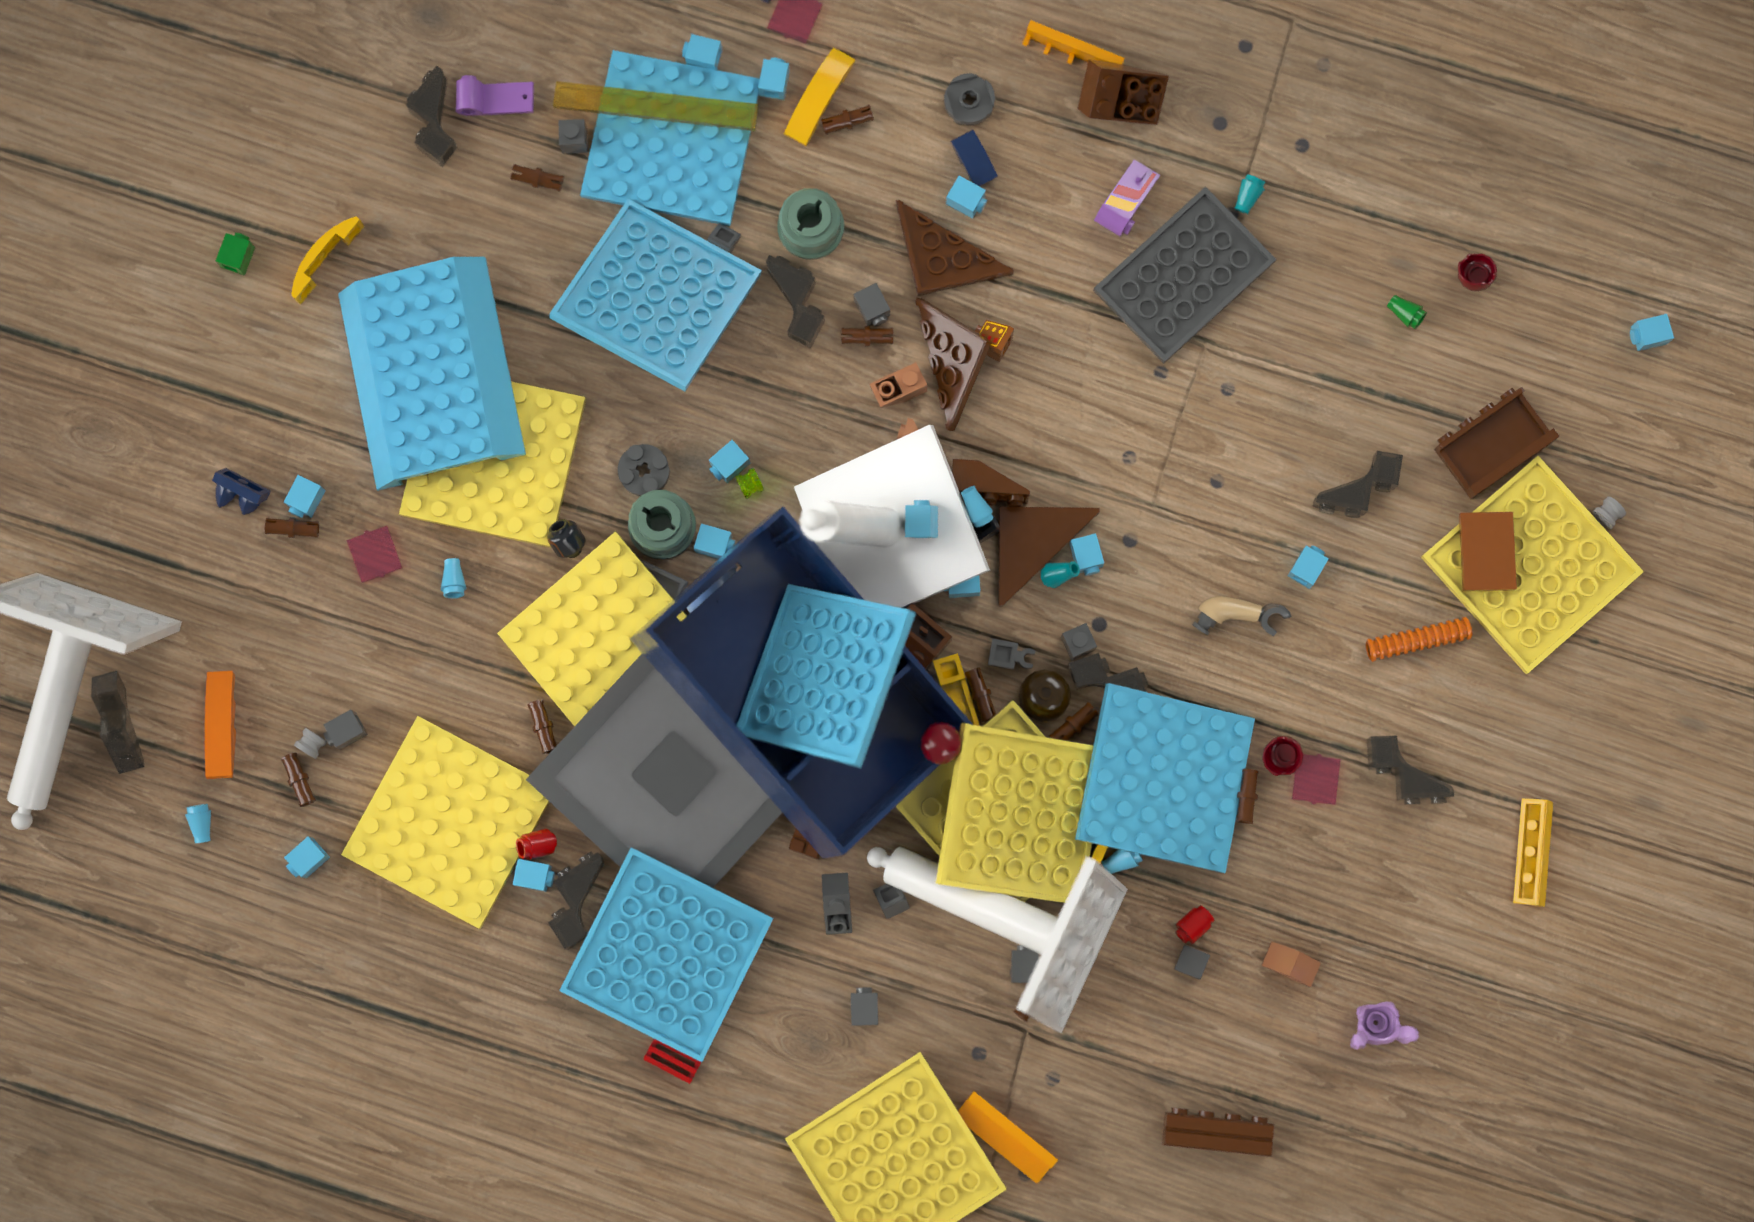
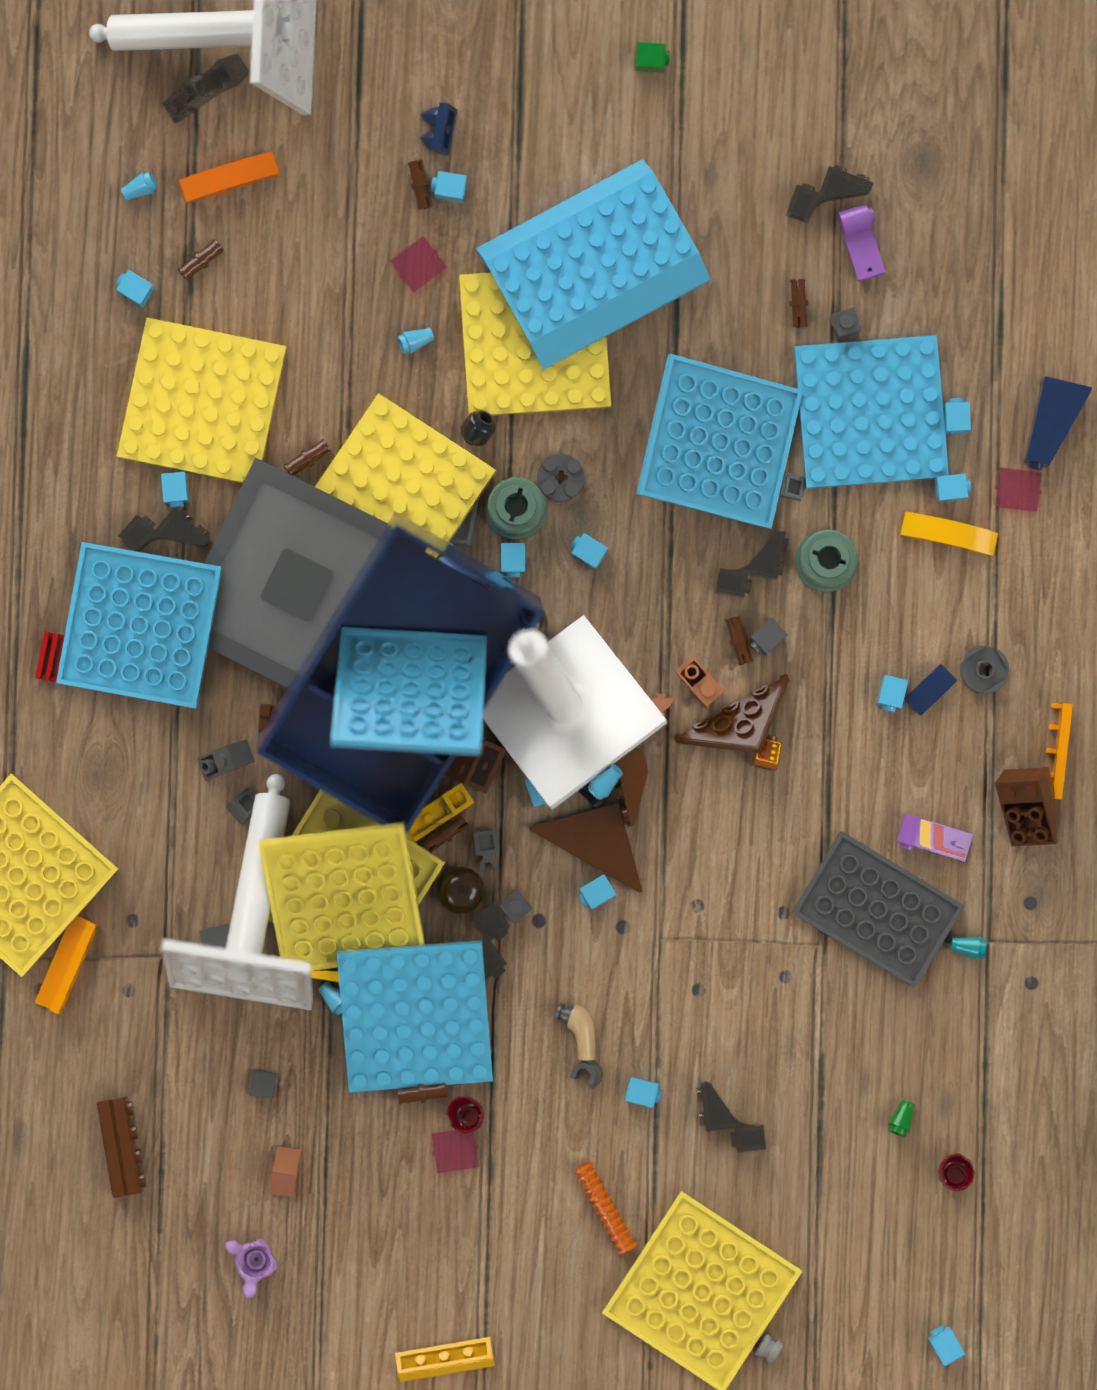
camera: 70 degrees right, 5 degrees up
yellow slope [291,216,364,305] -> none
light grey wheel [294,728,327,759] -> none
dark grey brick [323,709,368,750] -> none
red brick [516,829,557,860] -> none
clear yellow tile [553,81,759,131] -> none
clear neon green wheel [735,467,765,499] -> none
reddish brown pin [821,104,874,135] -> none
dark grey brick [851,988,878,1026] -> none
reddish brown tile [896,200,1014,296] -> none
medium azure brick [905,500,938,538] -> none
dark red hair [921,723,962,764] -> none
teal cone [1040,561,1080,588] -> none
reddish brown pin [1048,702,1099,741] -> none
red brick [1175,905,1215,944] -> none
clear smoke arch [1367,735,1454,805] -> none
reddish brown panel [1434,387,1560,499] -> none
dark orange tile [1459,512,1517,591] -> none

